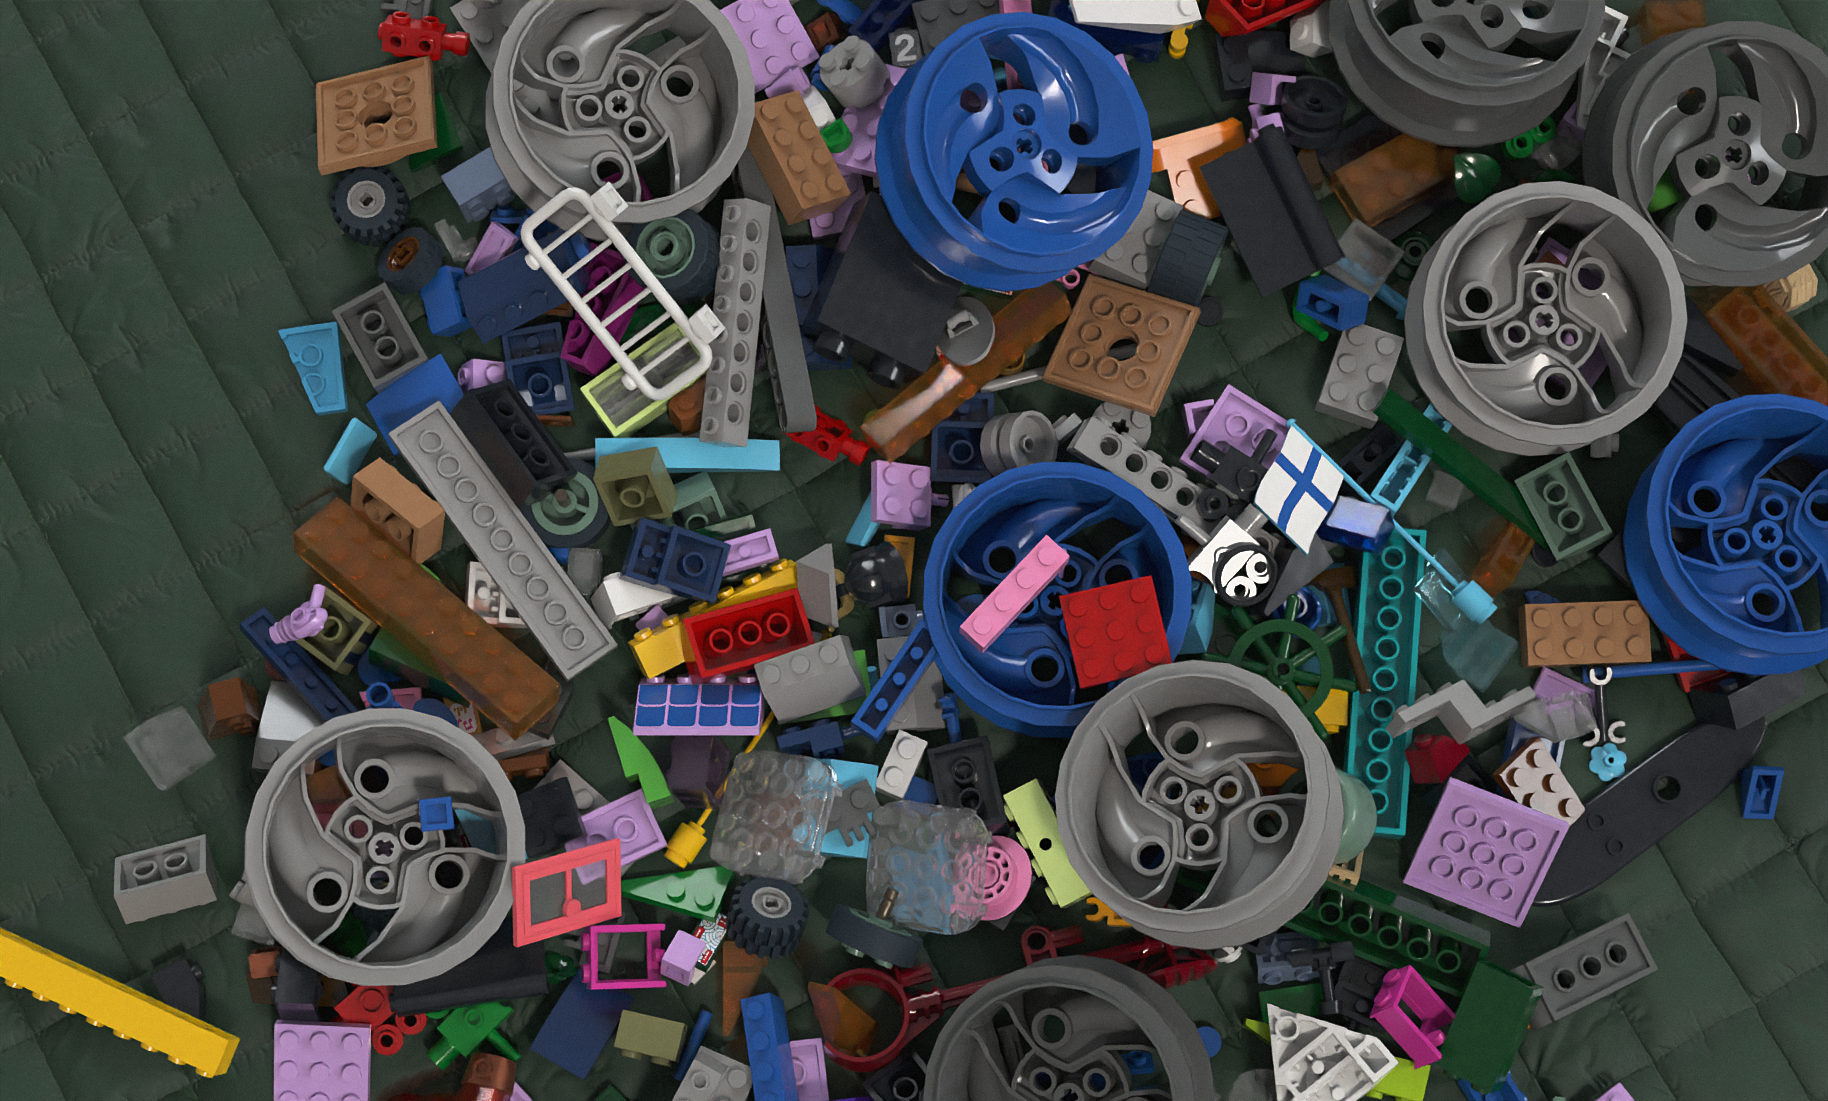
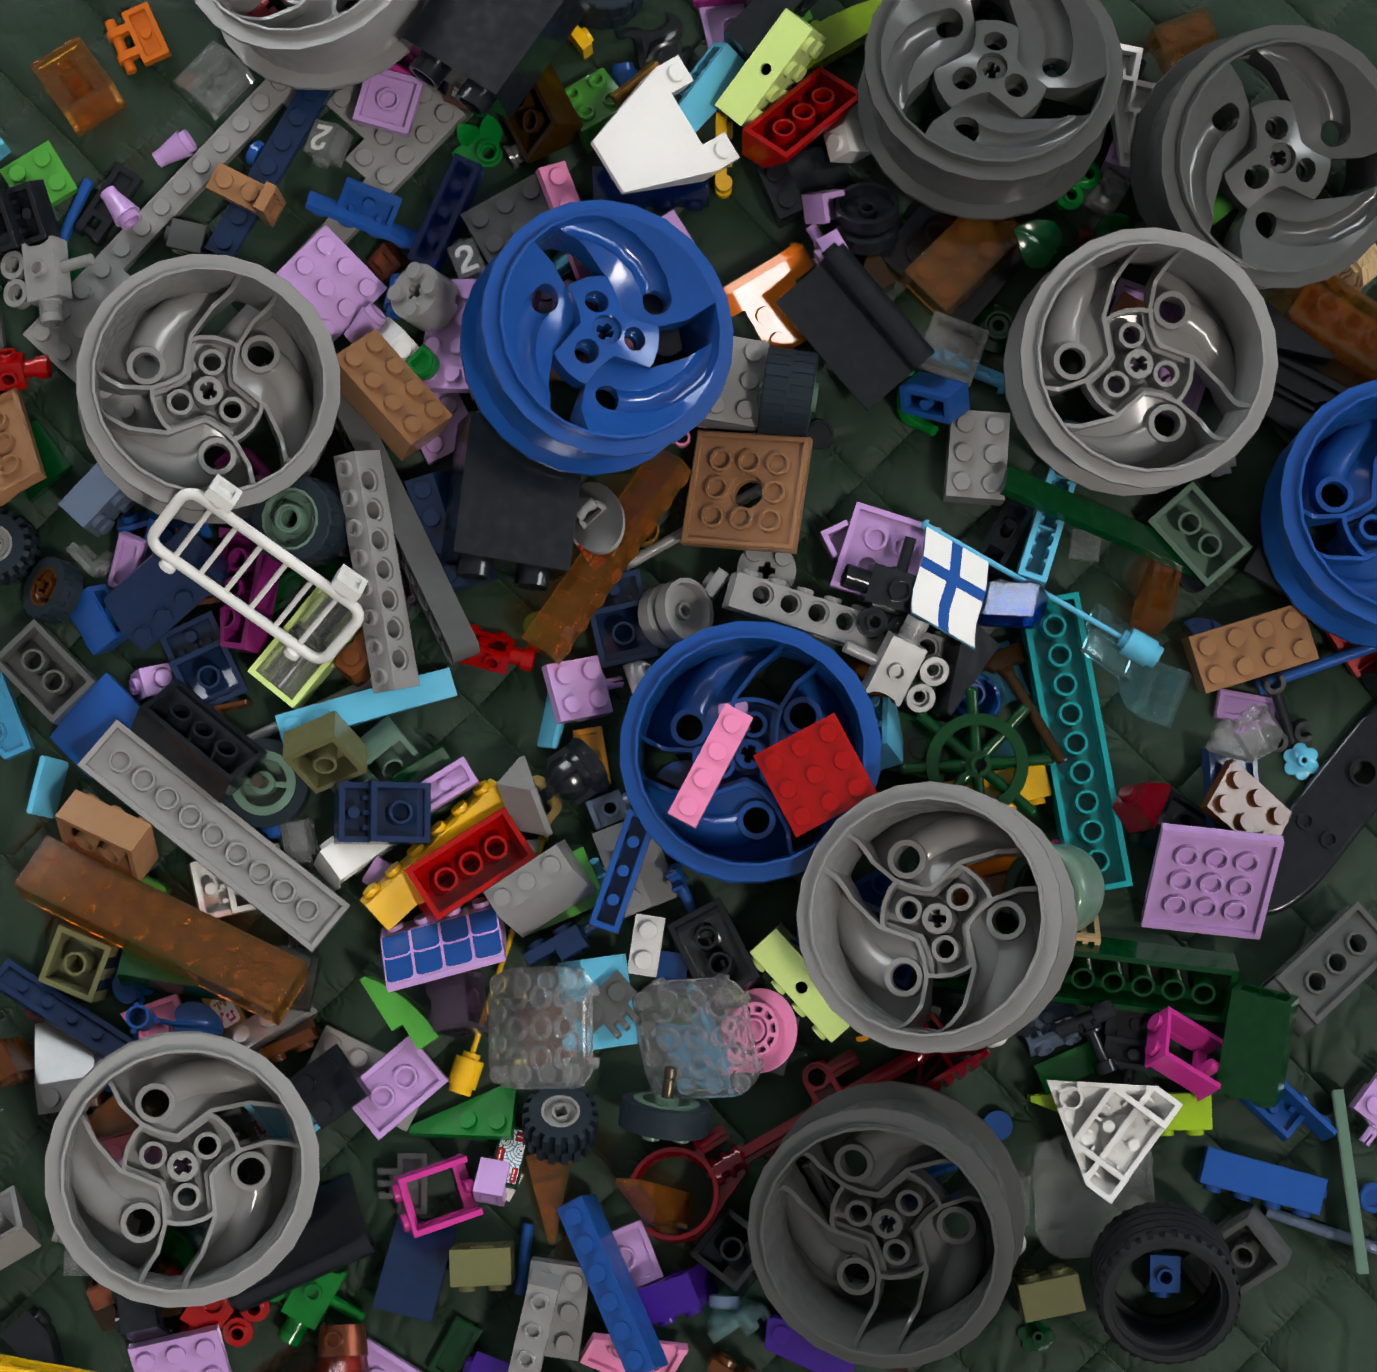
camera: 10 degrees left, 5 degrees up
lavender piece [269,584,328,644] -> none
blue tile [418,797,454,832] -> none
coral door [512,838,622,947] -> none
dark green plant [545,953,577,984] -> none
blue tile [570,232,596,263] -> none
black tyre [1215,545,1278,607] -> none
light grey bracket [1386,679,1537,745] -> none

